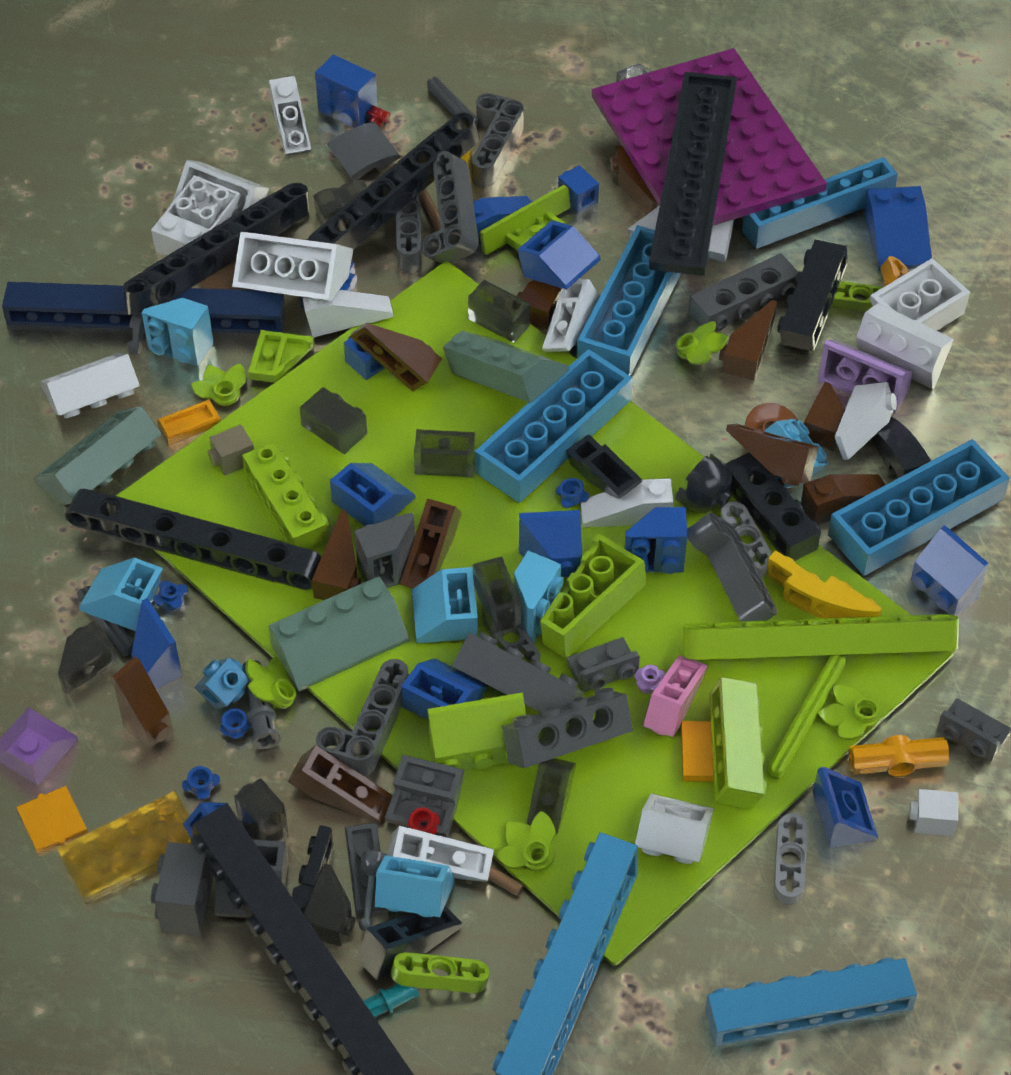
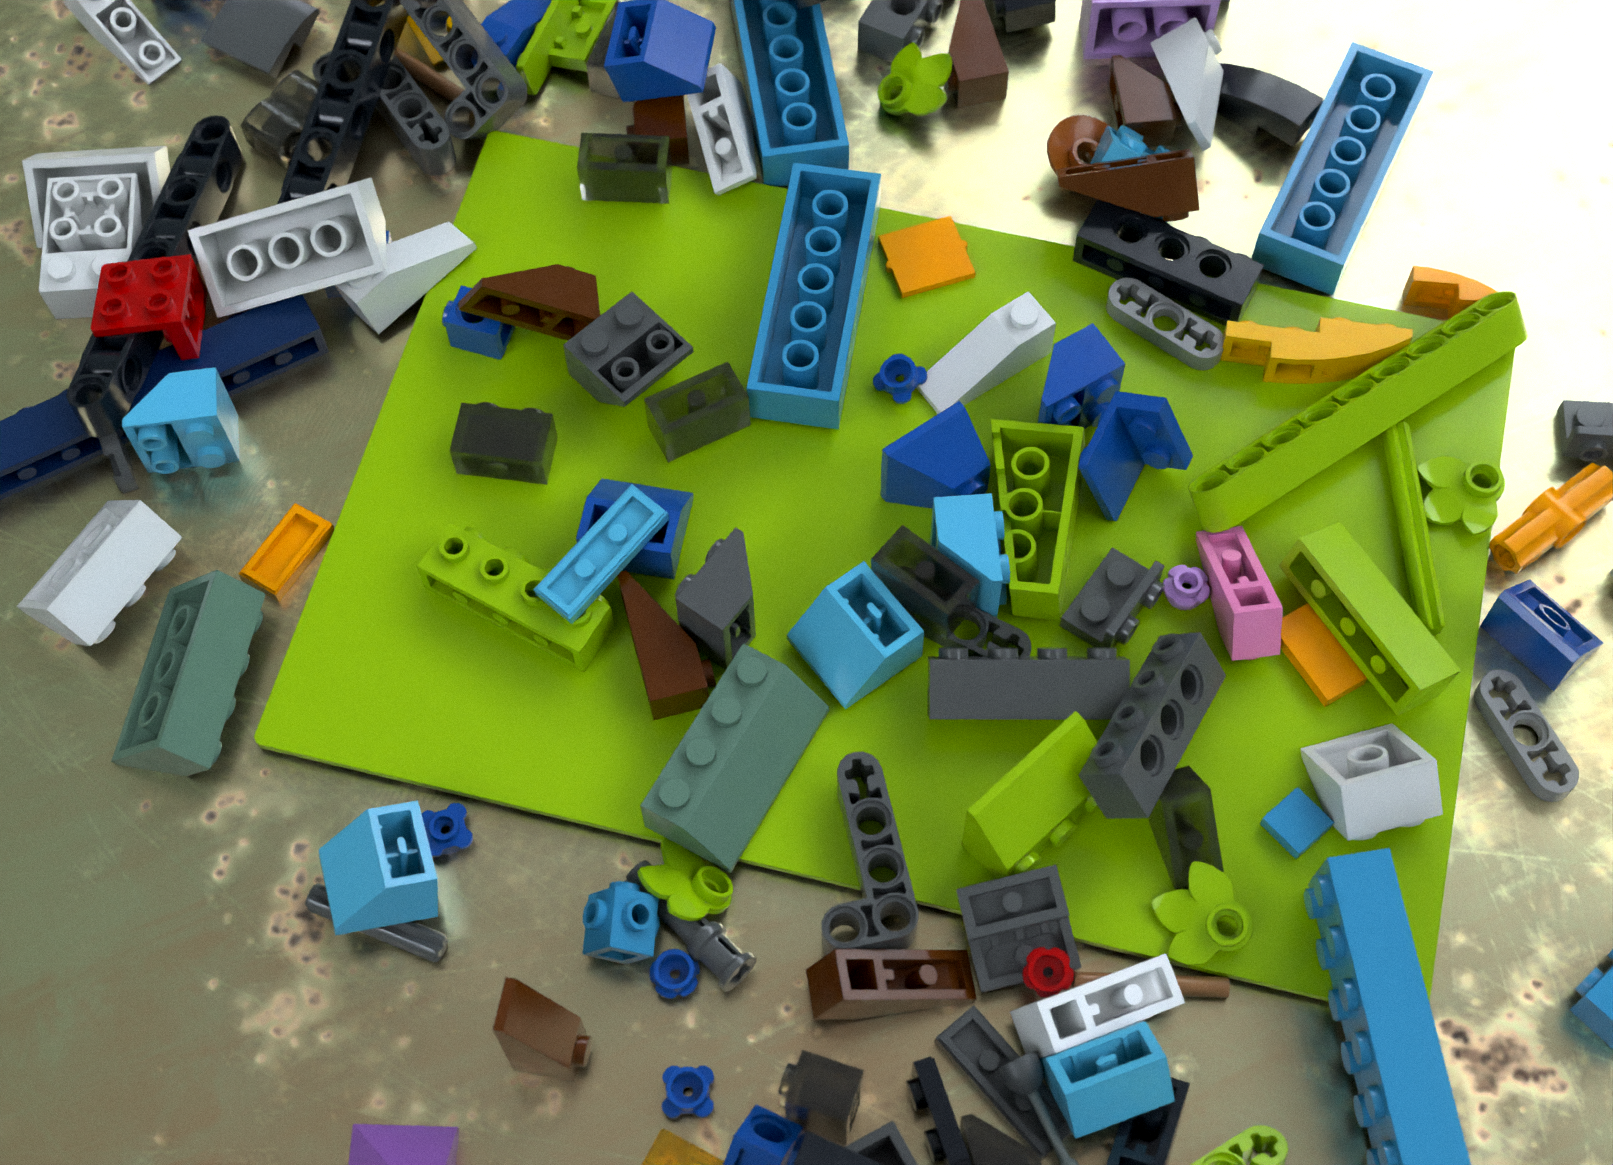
camera: 30 degrees left, 10 degrees up
clear smoke slope [58,621,118,695] -> none
black beam [65,489,321,590] -> none
blue slope [132,598,182,689] -> none
lime plate [191,363,247,406] -> none
dark tan brick [207,424,254,475] -> none
lime wing [248,330,314,383] -> none
reddish brown slope [400,498,462,589] -> none
blue slope [401,658,488,720] -> none
sand green slope [443,331,569,403] -> none
black slope [566,434,642,499] -> none
black cylinder [675,453,732,513] -> none
dark grey beam [687,512,778,621] -> none
reddish brown slope [801,474,885,525] -> none
slope [911,525,989,616] -> none
none -> red bracket [90,254,208,360]
none -> medium azure tile [534,484,670,624]
none -> dark grey slope [563,292,694,407]
none -> light orange piece [878,215,976,298]
none -> blue bracket [1079,391,1193,522]
none -> dark azure tile [1260,787,1334,859]
none -> light orange slope [1403,265,1498,319]

